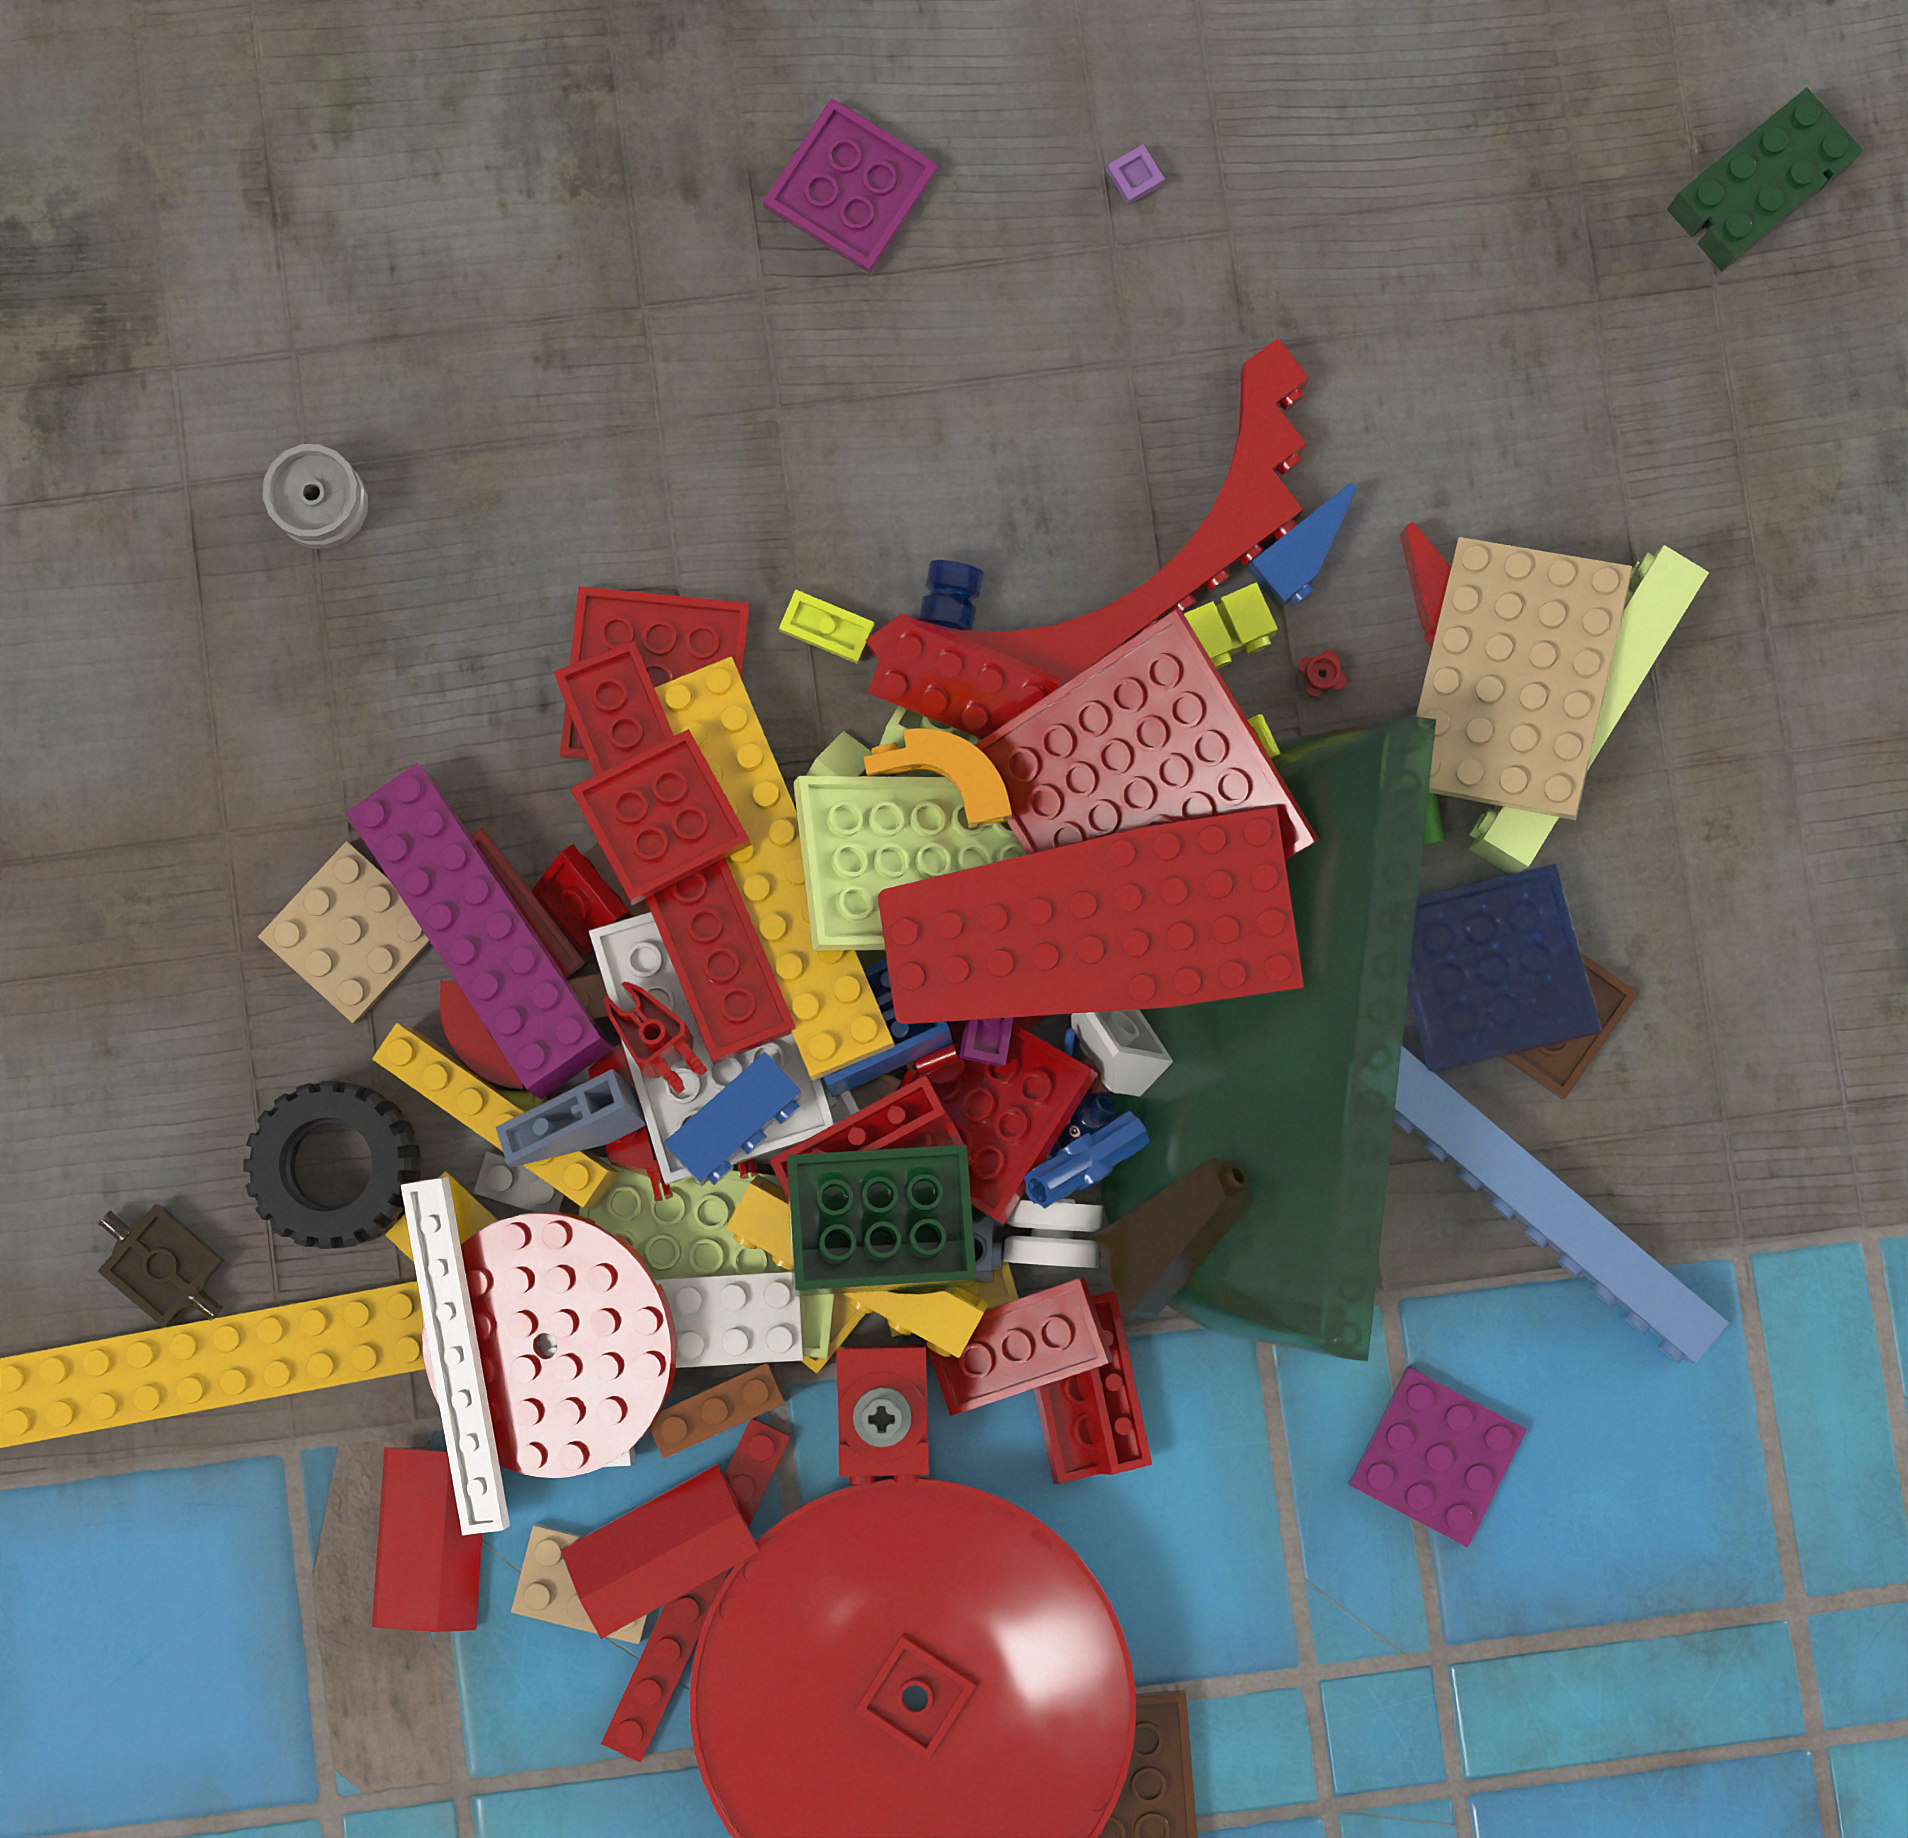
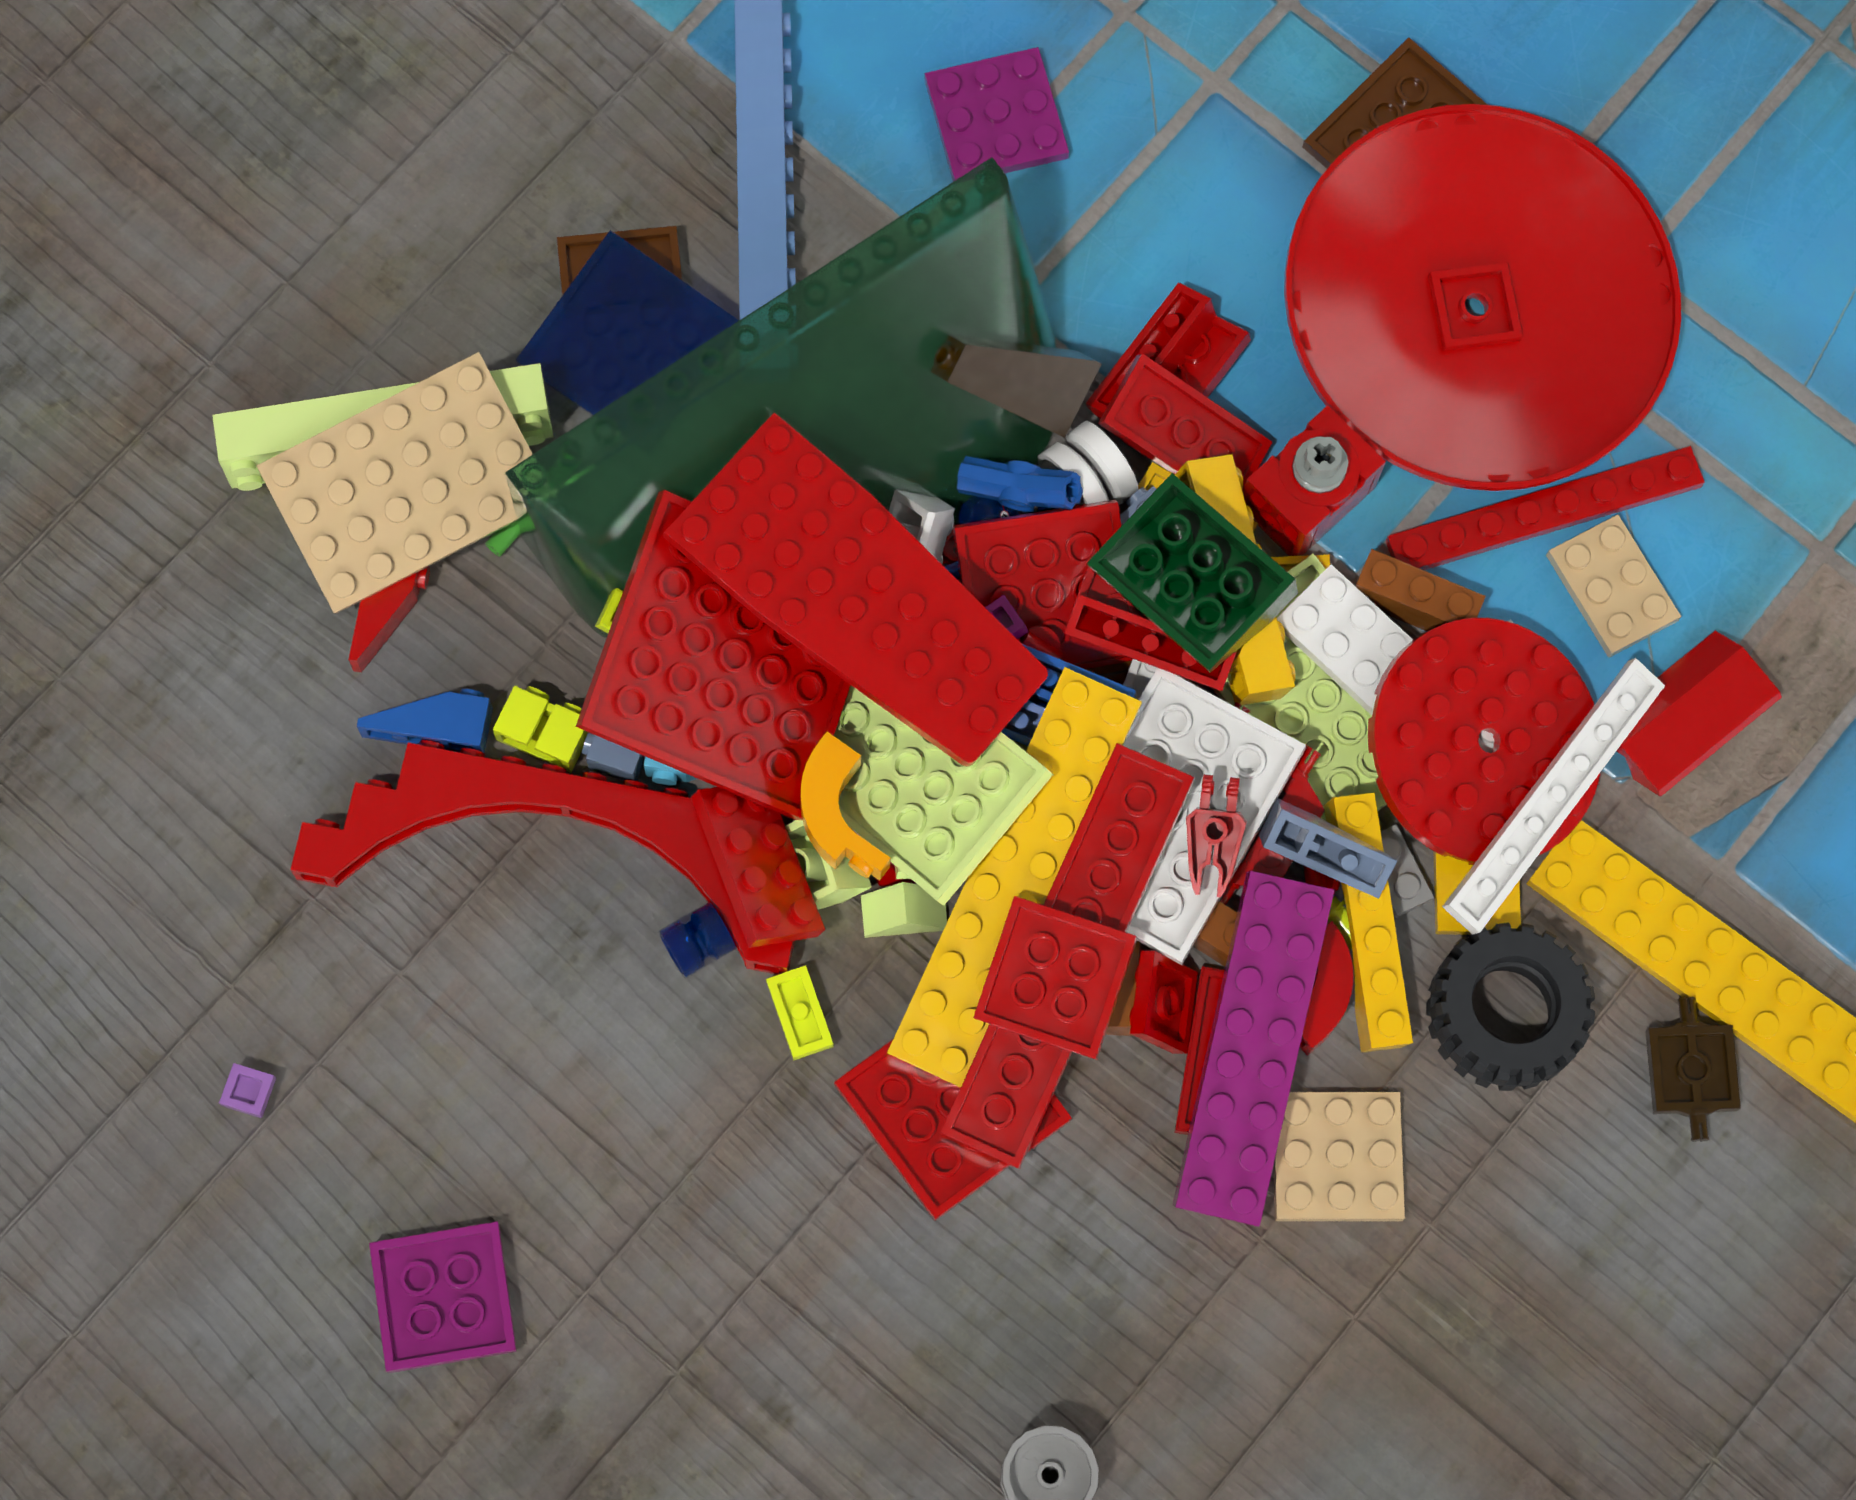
camera: 135 degrees left, 10 degrees down
red slope [560,1463,760,1639] -> none
blue brick [664,1052,801,1186] -> none
red plate [1298,650,1347,698] -> none

